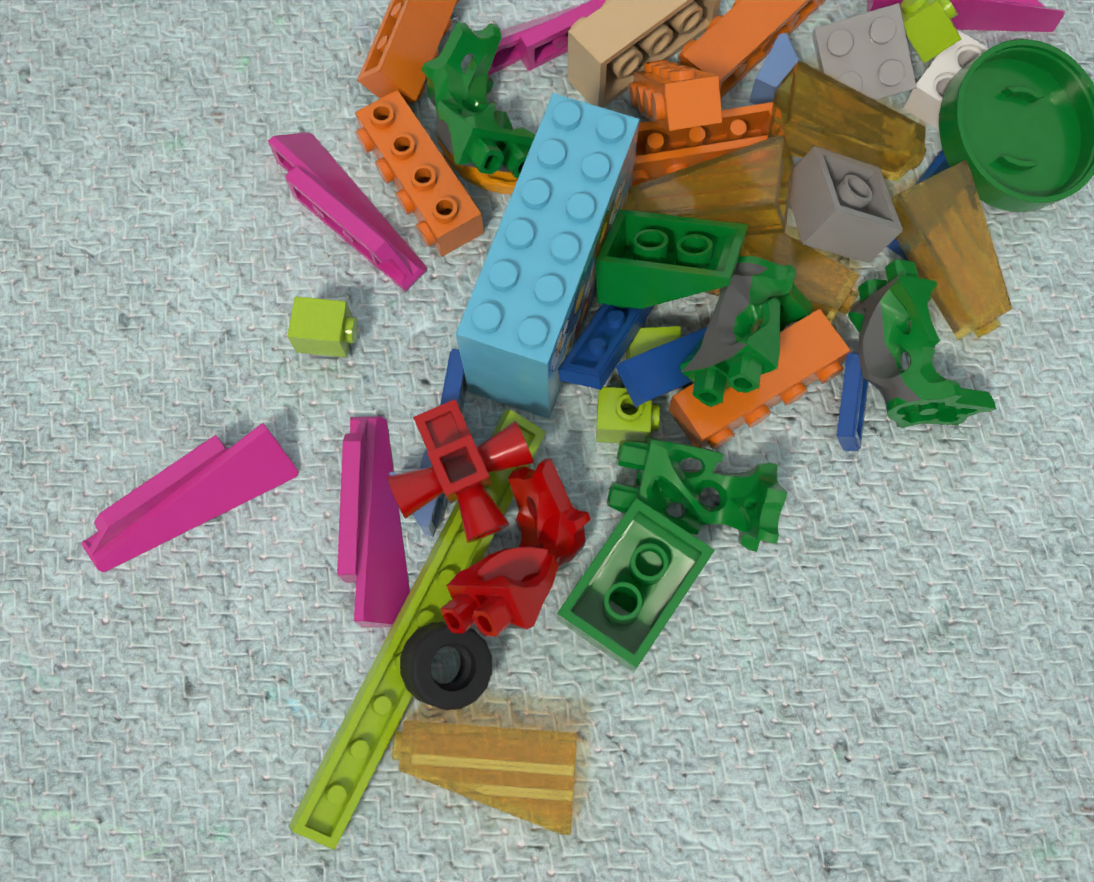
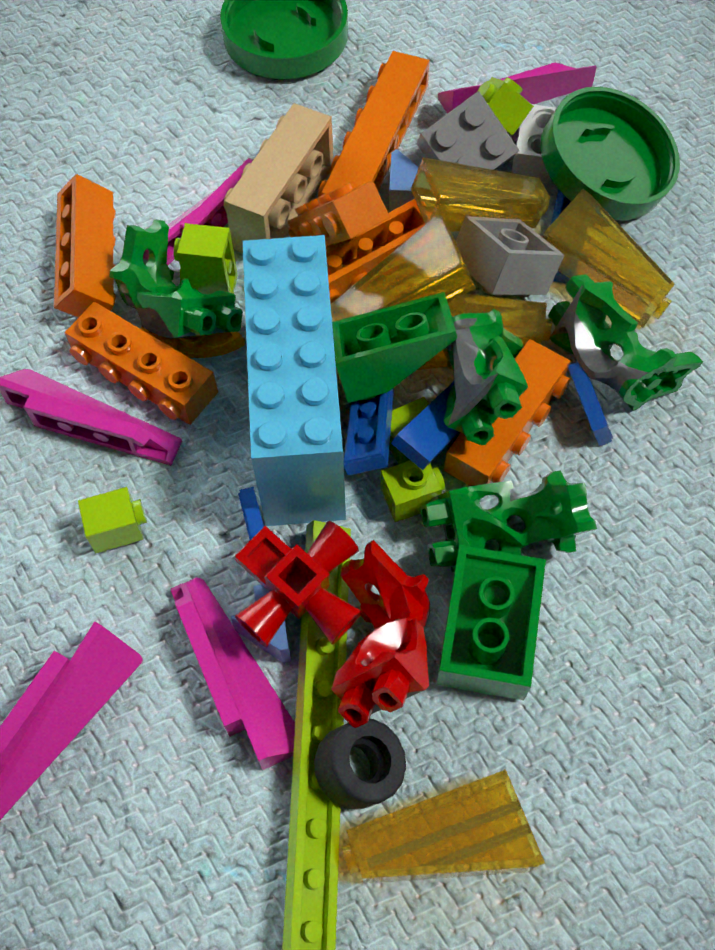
camera: 25 degrees left, 10 degrees down
none -> lime brick [174,223,238,294]

